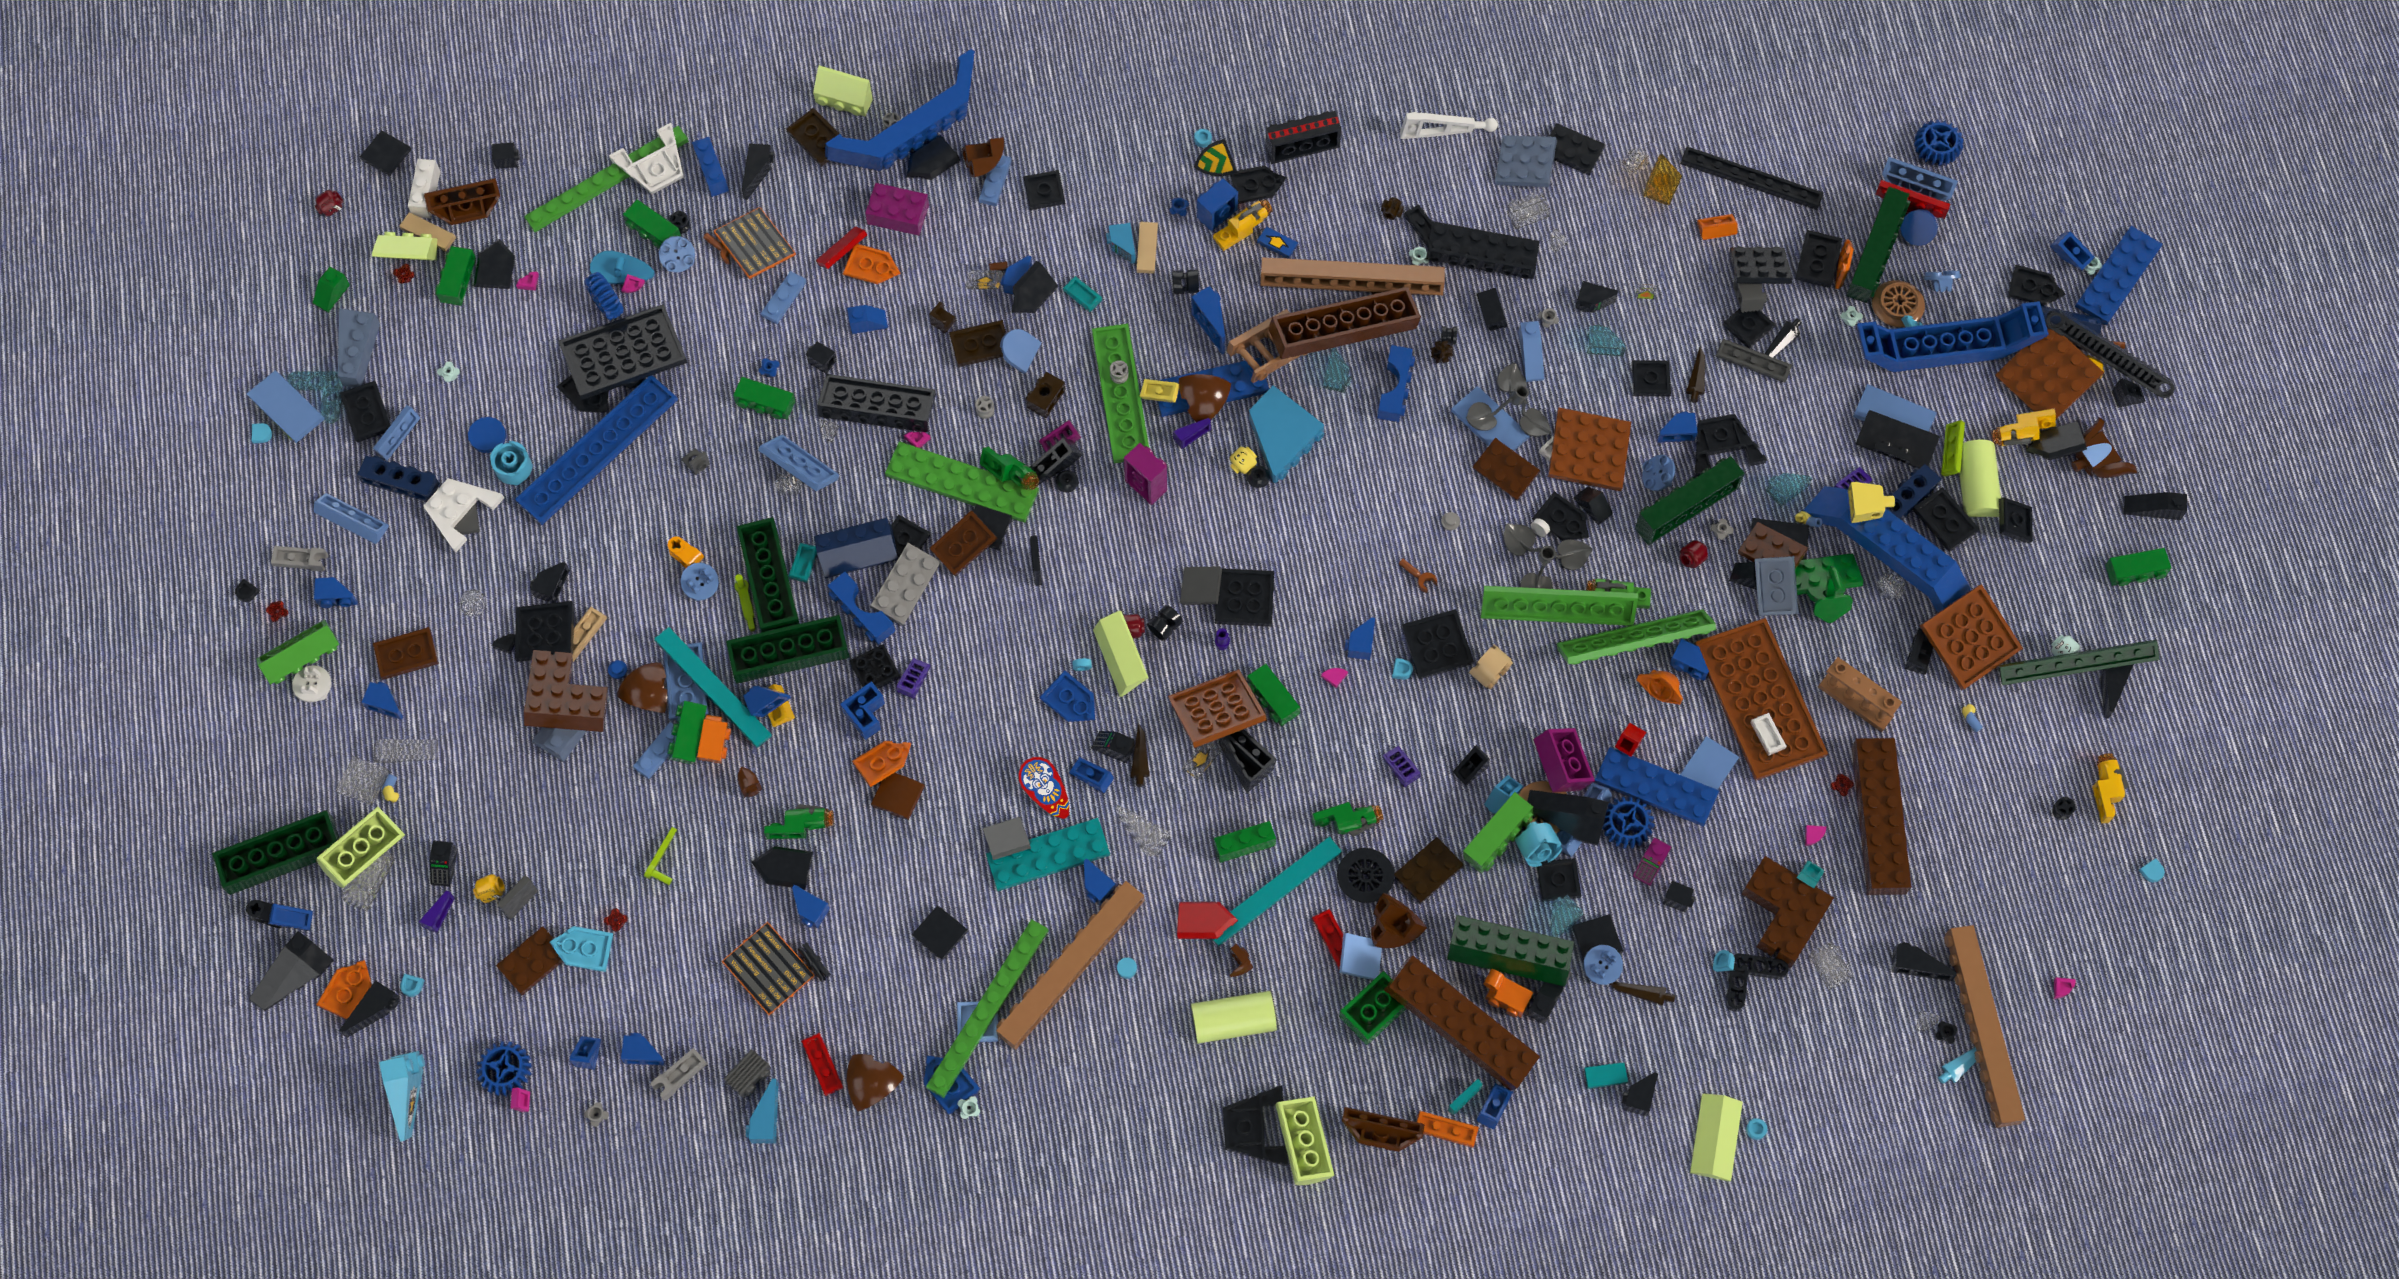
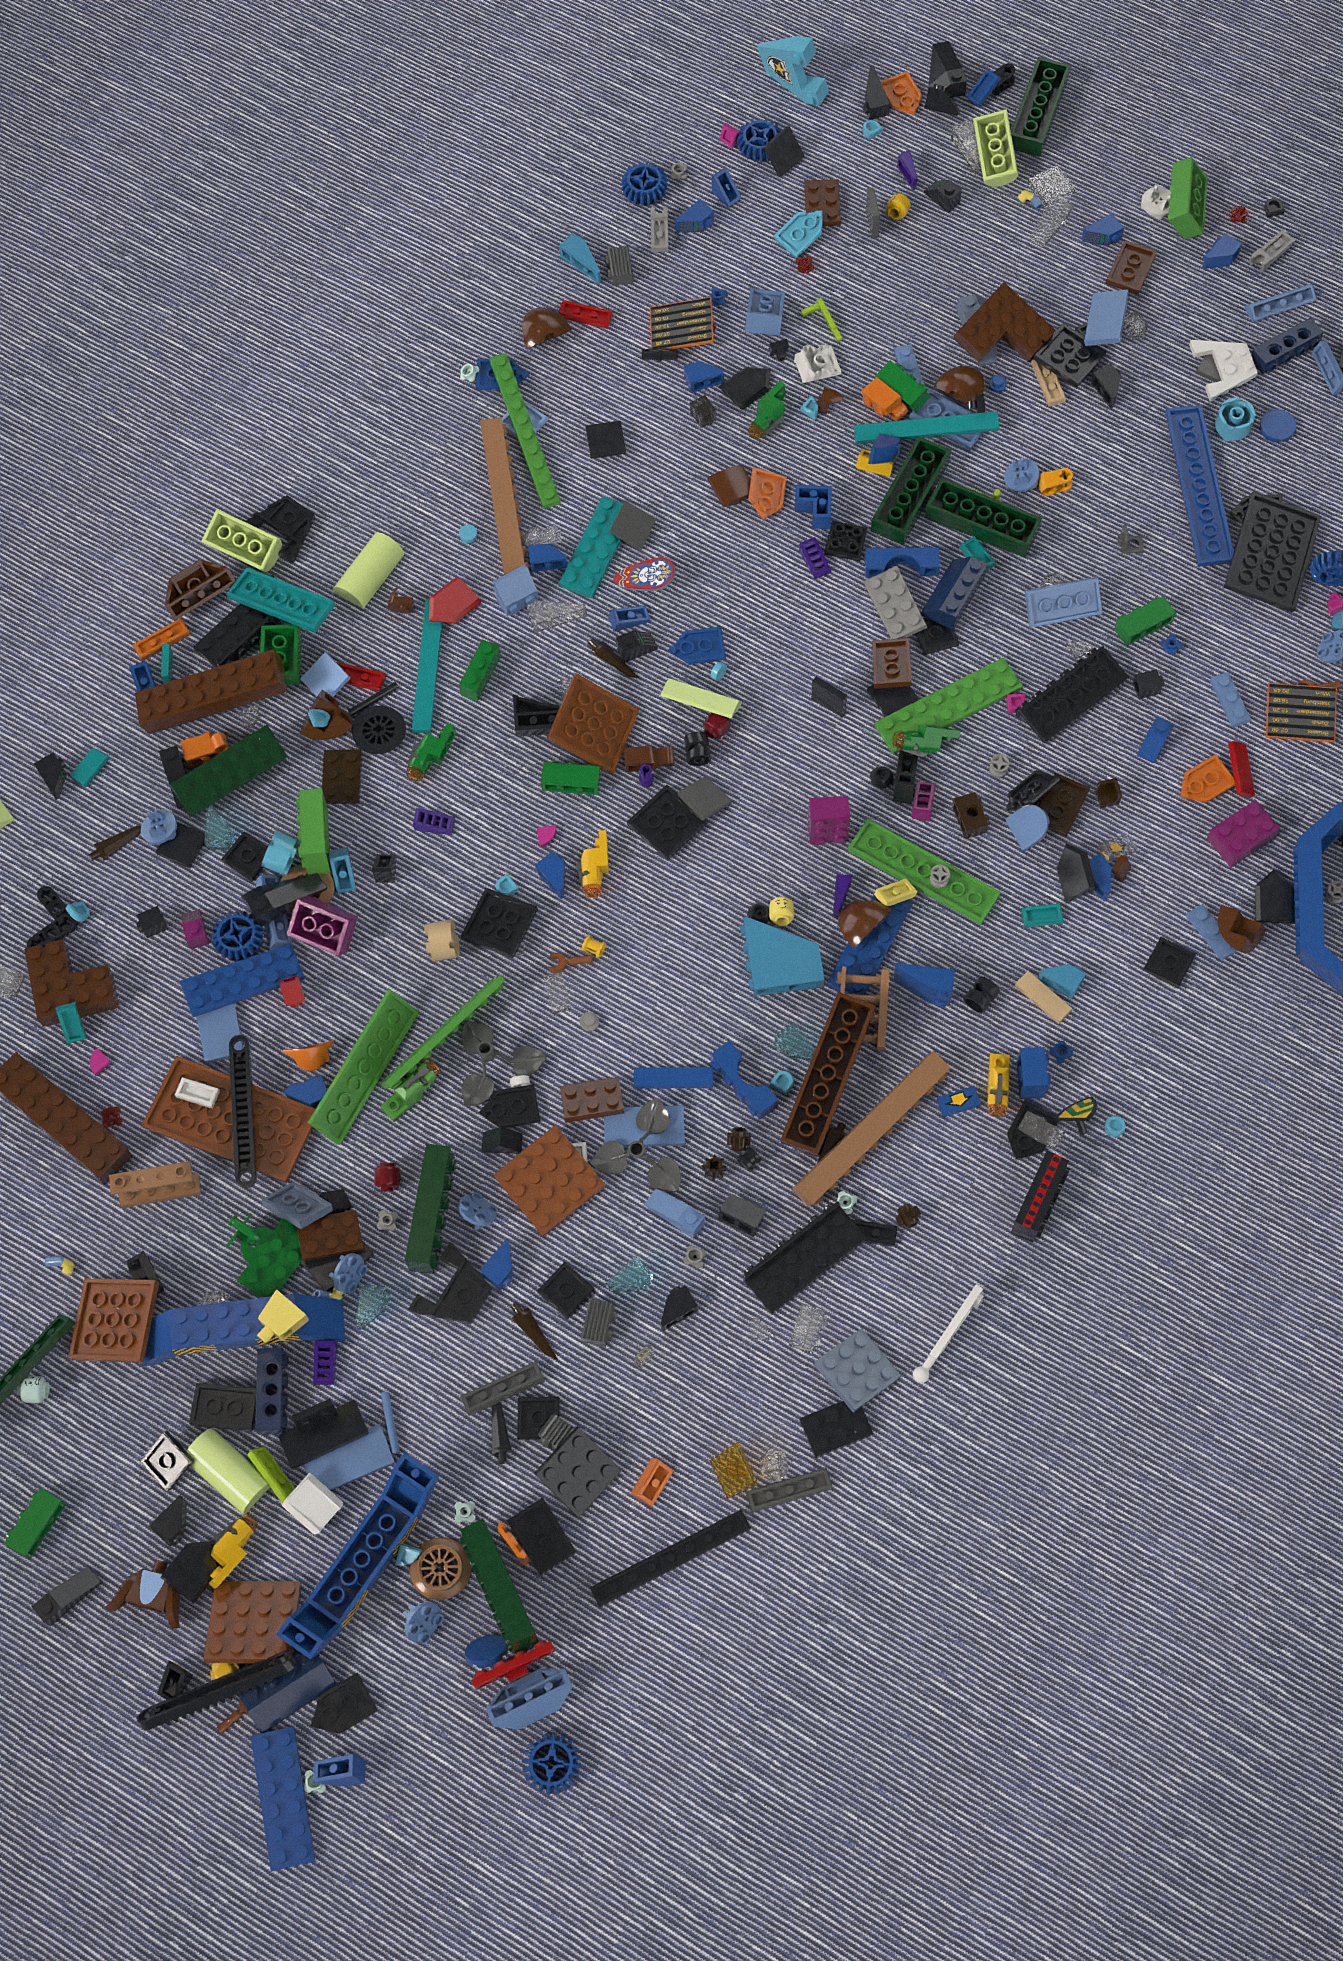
camera: 135 degrees right, 0 degrees up
none -> black slope [149,1495,187,1547]
none -> black bracket [193,575,283,667]
none -> teal plate [226,567,336,633]
none -> black gear [229,1035,257,1189]
none -> white slope [282,1473,343,1535]
none -> medium azure tile [308,709,330,727]
none -> medium blue plate [328,1253,367,1294]
none -> black bar [348,682,399,717]
none -> medium blue bar [381,1391,400,1454]
none -> medium blue slope [493,565,539,616]
none -> clear tile [525,526,562,545]
none -> clear tile [543,972,572,1014]
none -> yellow plate [576,830,609,898]
none -> yellow bush [581,935,607,958]
none -> dark grey brick [581,1298,617,1347]
none -> blue gear [622,162,668,206]
none -> reddish brown piece [624,746,675,772]
none -> blue tile [634,1067,713,1089]
none -> clear smoke brick [690,395,716,428]
none -> dark brown gear [702,1155,727,1181]
none -> blue plate [709,287,728,306]
none -> medium blue slope [745,288,785,336]
none -> dark grey tile [746,1468,833,1513]
none -> black tile [763,126,804,177]
none -> black tile [769,339,789,362]
none -> medium azure tile [770,1071,794,1096]
none -> white slope [794,345,841,383]
none -> medium azure tile [800,396,818,420]
none -> black slope [924,84,960,116]
none -> black tile [967,394,986,413]
none -> black tile [1006,770,1060,811]
none -> clear slope [1018,1111,1065,1150]
none -> medium blue tile [1084,290,1129,346]

